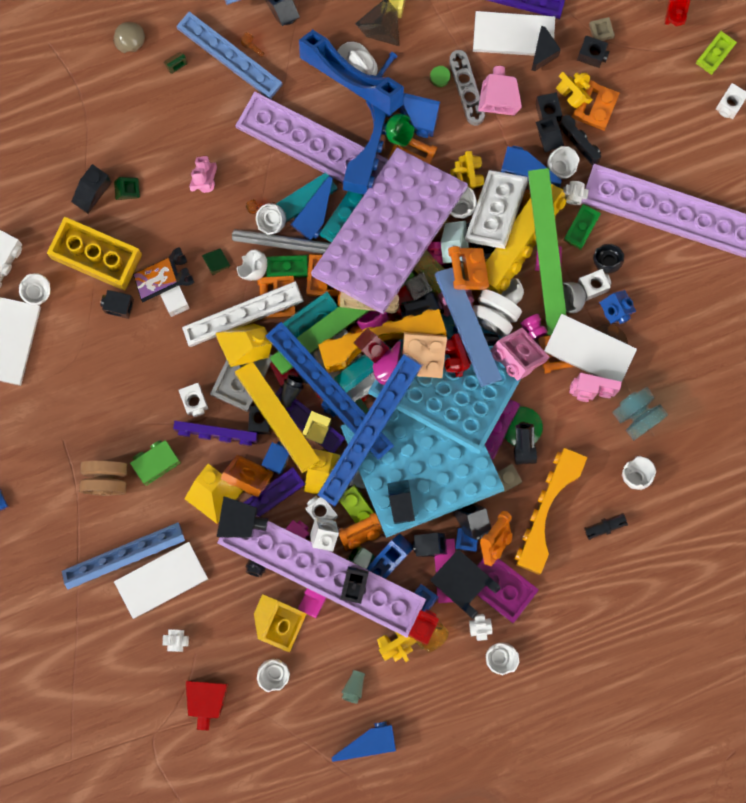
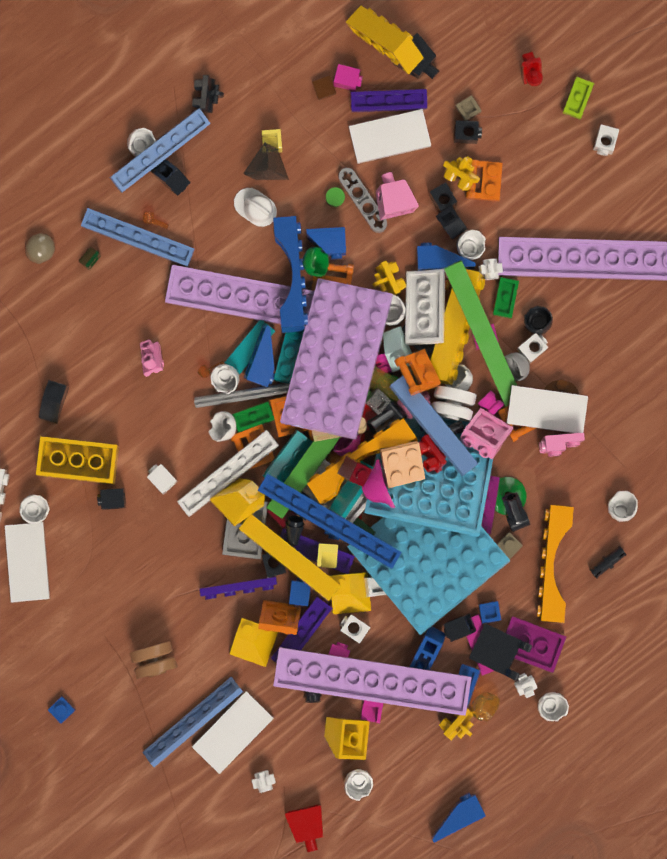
camera: 20 degrees left, 5 degrees up
dark green slope [114,177,140,200] -> none
bright green brick [130,440,181,486] -> none
flag [133,247,194,303] -> none
white brick [179,383,209,417] -> none
dark green slope [202,248,230,276] -> none
black torso [217,497,268,538] -> none
blue arch [299,30,404,115] -> none
white brick [310,517,339,552] -> none
blue plate [318,353,423,506] -> none
orange plate [338,512,384,551] -> none
lime plate [340,484,377,523] -> none
black slope [340,566,369,604] -> none
sand green cone [341,670,365,704] -> none
slope [346,546,374,569] -> none
blue piece [376,52,398,77] -> none
black slope [387,480,415,524] -> none
red bracket [408,609,439,645] -> none
black slope [452,503,491,540] -> none
orange plate [480,511,512,566] -> none
black slope [531,26,561,71] -> none
black hinge [559,114,601,167] -> none
blue brick [599,290,636,324] -> none
clear light blue wheel [612,387,669,441] -> none

